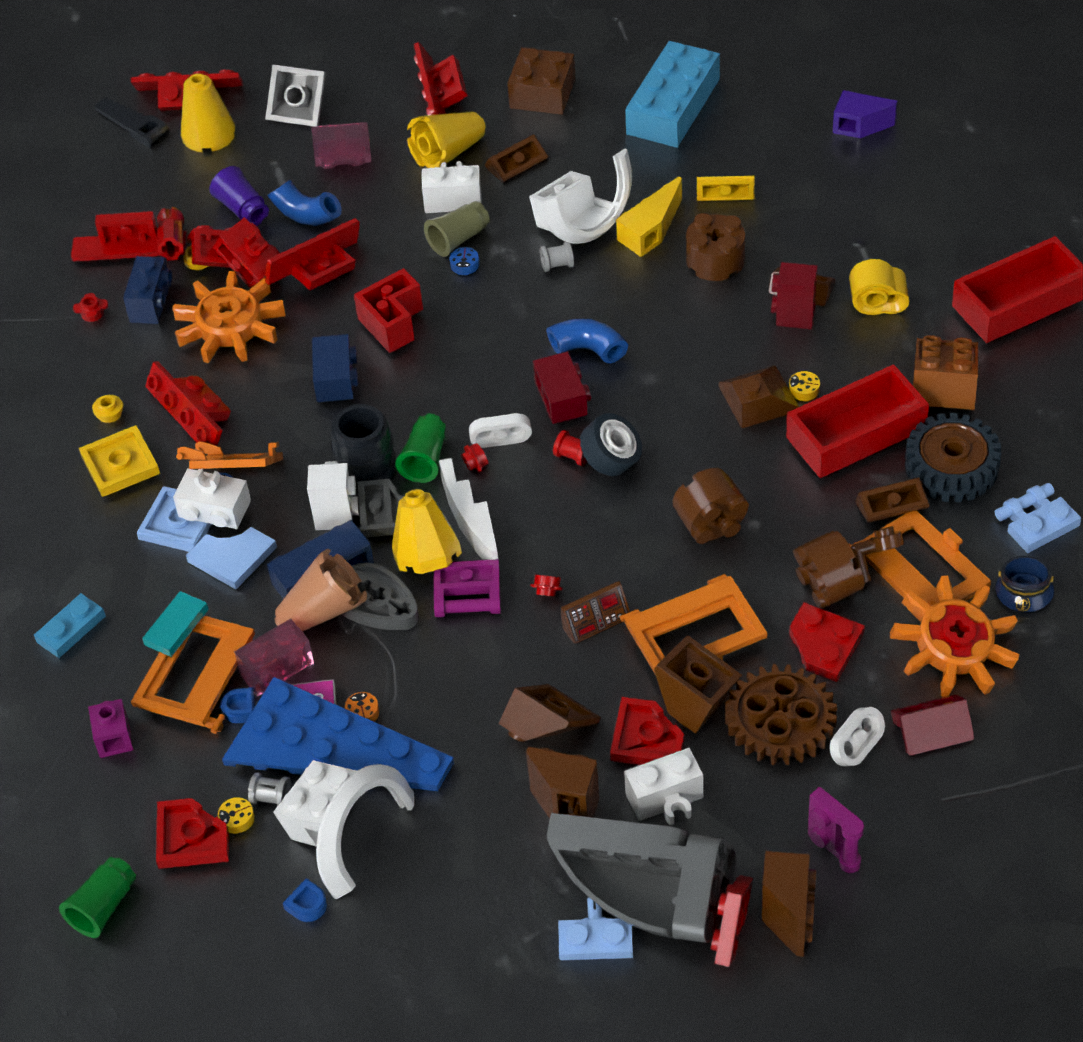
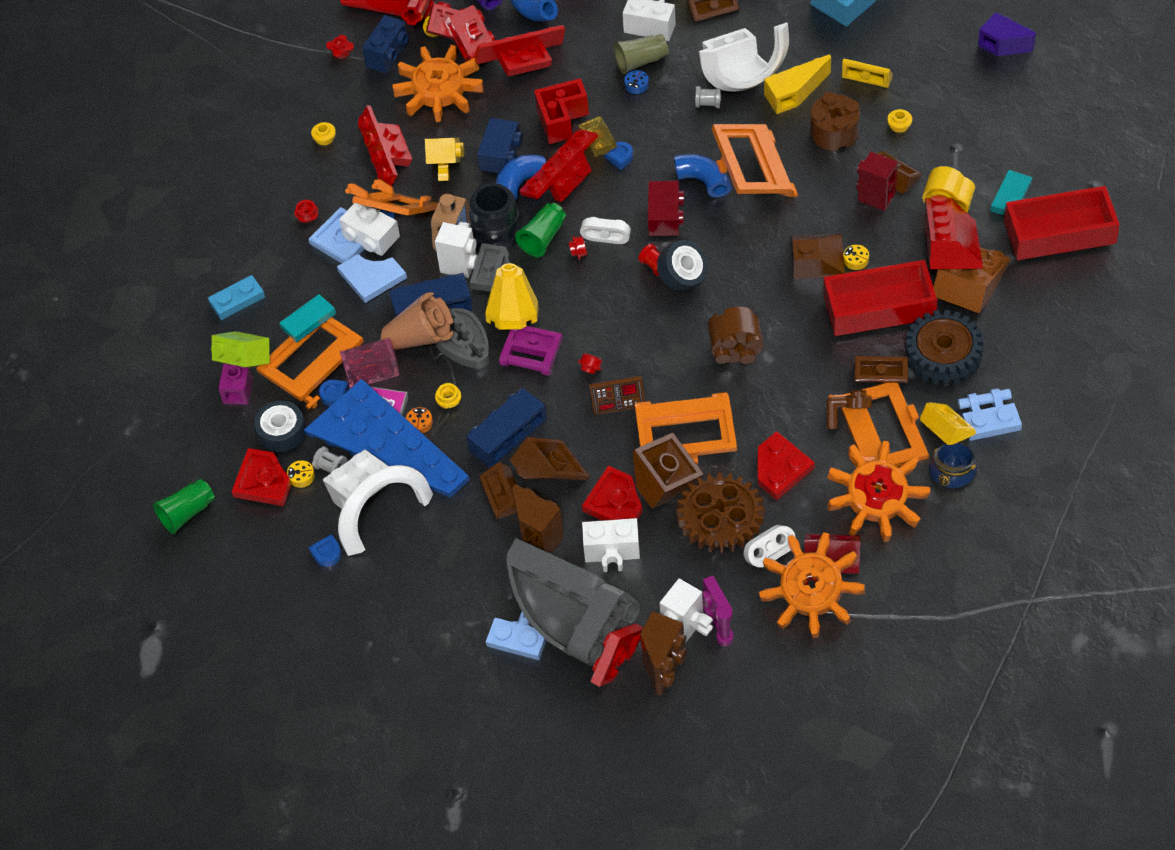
camera: 20 degrees right, 5 degrees up
yellow plate [79,425,160,497] -> none
white slope [439,458,498,560] -> none
reddish brown brick [793,530,865,609] -> none
none -> lime brick [211,331,270,367]
none -> wheel [254,400,306,452]
none -> red plate [294,200,318,223]
none -> yellow brick [425,138,464,181]
none -> medium nougat torso [431,194,471,250]
none -> yellow plate [435,383,461,408]
none -> dark blue brick [466,388,547,468]
none -> reddish brown slope [479,462,517,519]
none -> blue cylinder [495,155,546,201]
none -> red bracket [519,129,598,202]
none -> clear yellow plate [578,116,617,157]
none -> blue tile [603,142,633,170]
none -> white brick [660,579,713,643]
none -> orange piece [711,124,798,197]
none -> orange gear [759,532,865,638]
none -> yellow plate [887,109,912,132]
none -> yellow slope [920,402,976,445]
none -> red slope [925,195,983,269]
none -> teal tile [990,170,1032,216]

